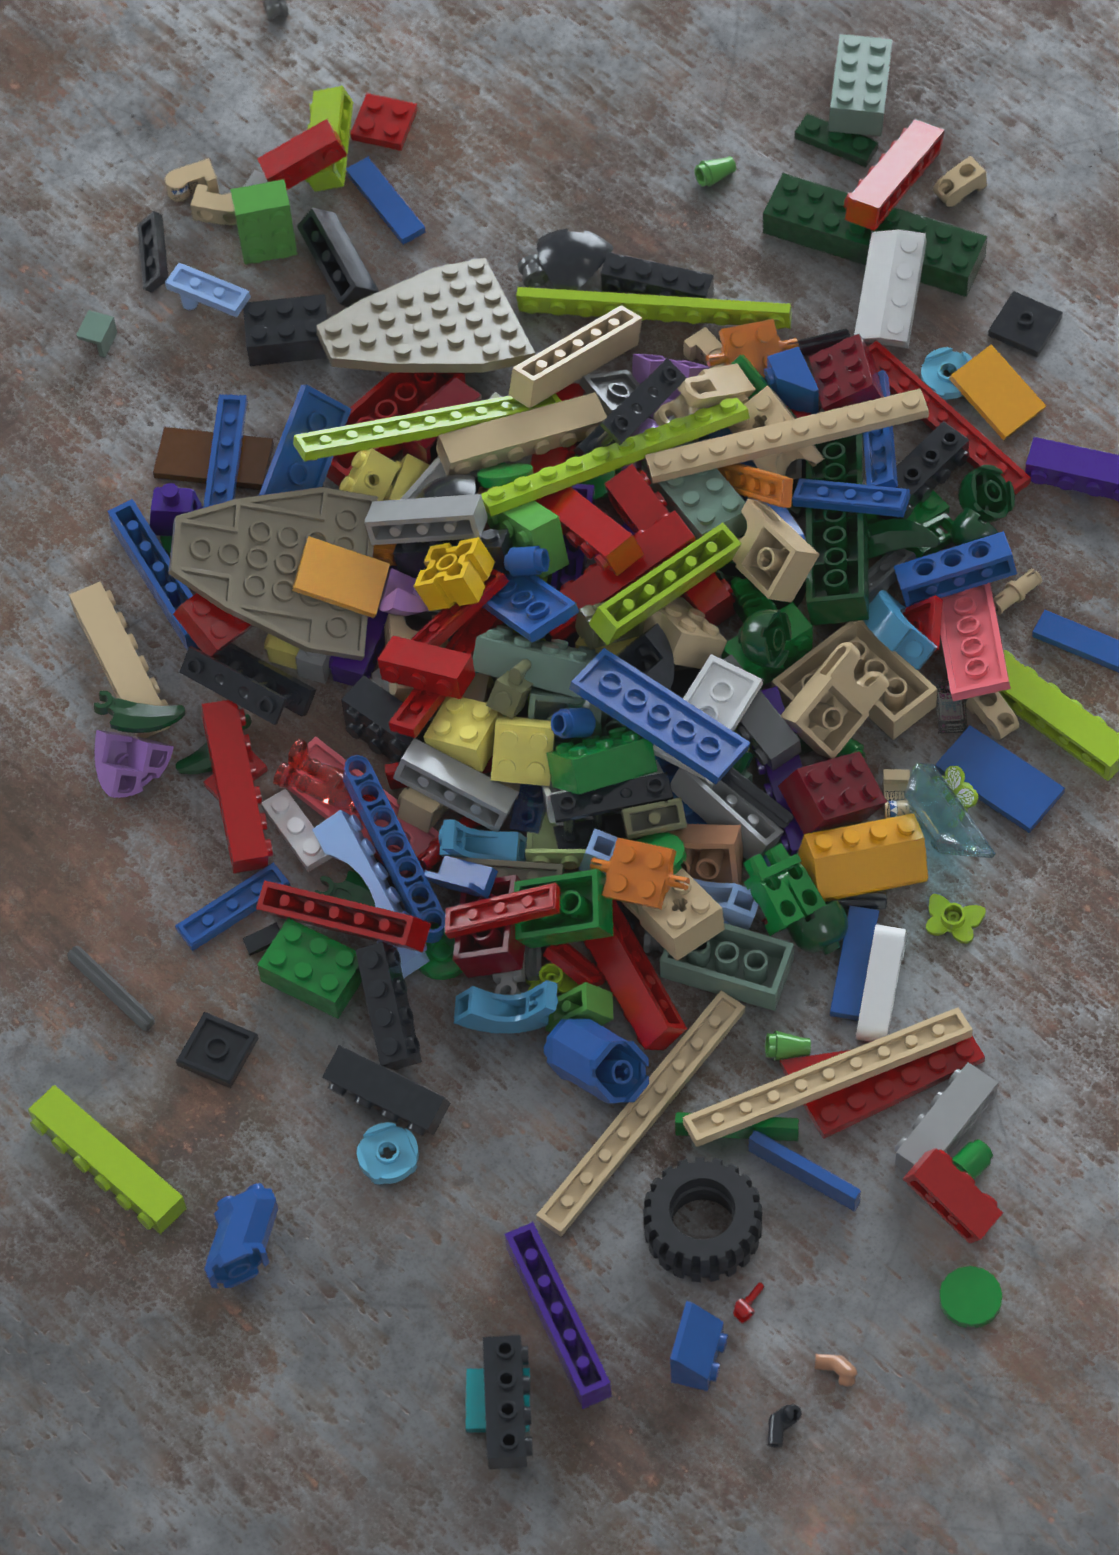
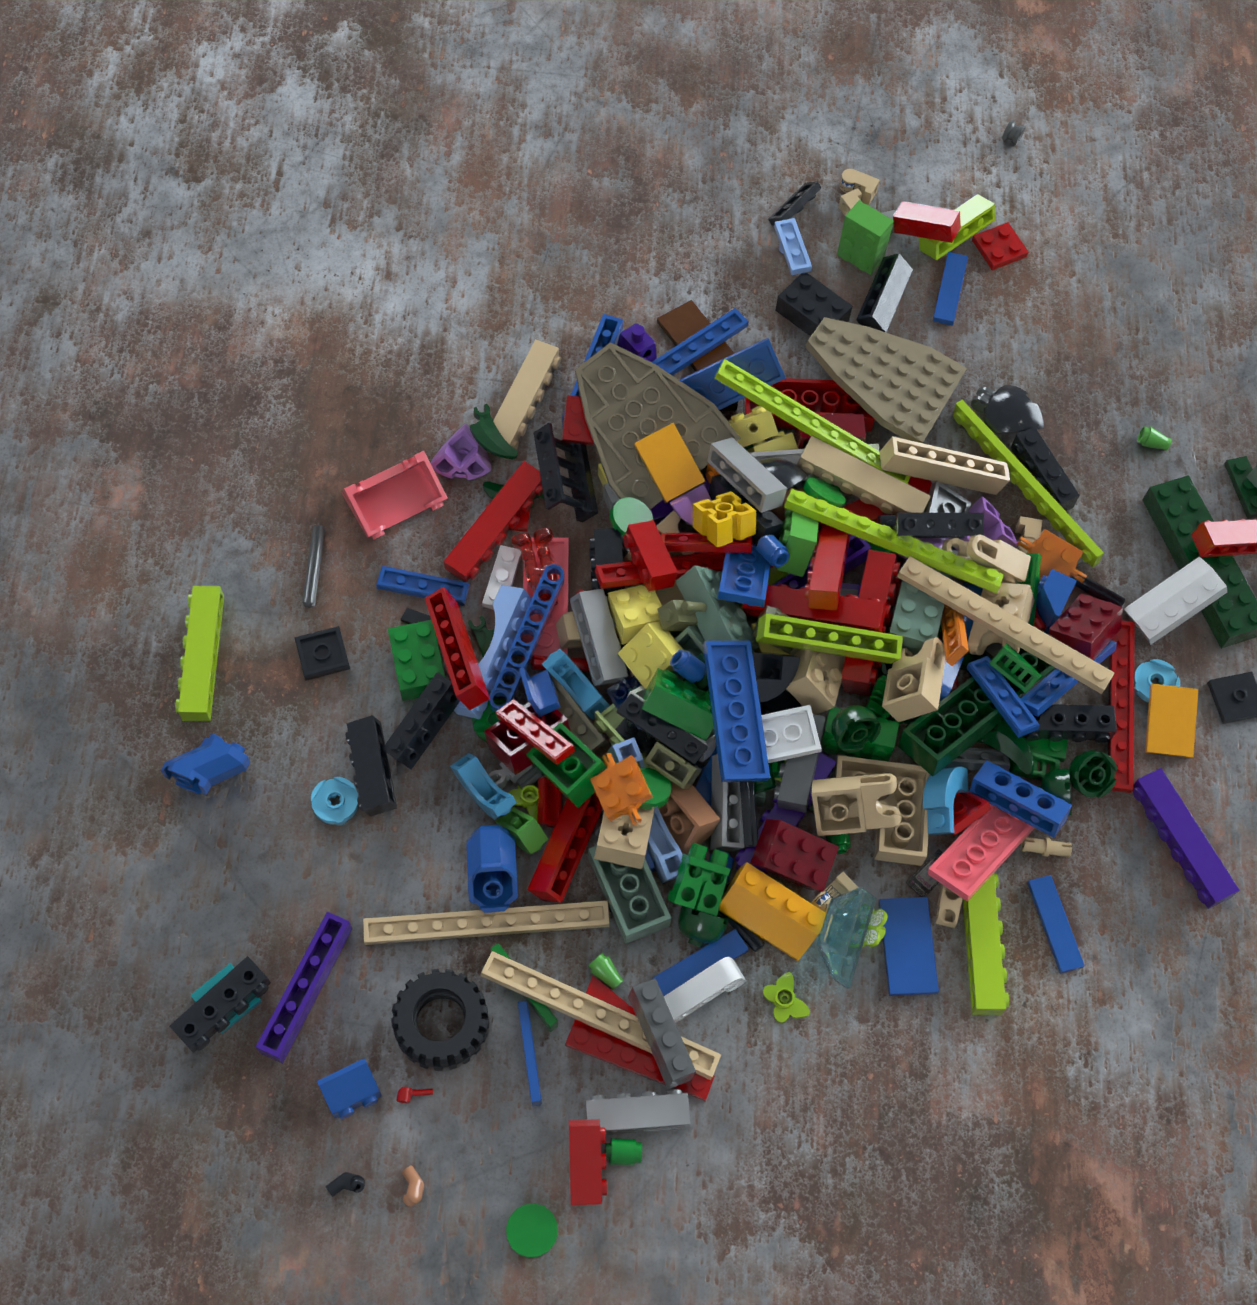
camera: 40 degrees right, 5 degrees up
sand green panel [77,310,117,357] -> none
none -> coral windscreen [341,451,448,540]
none -> tile [610,497,653,536]
none -> dark grey brick [628,978,696,1089]
none -> green slope [989,643,1041,693]

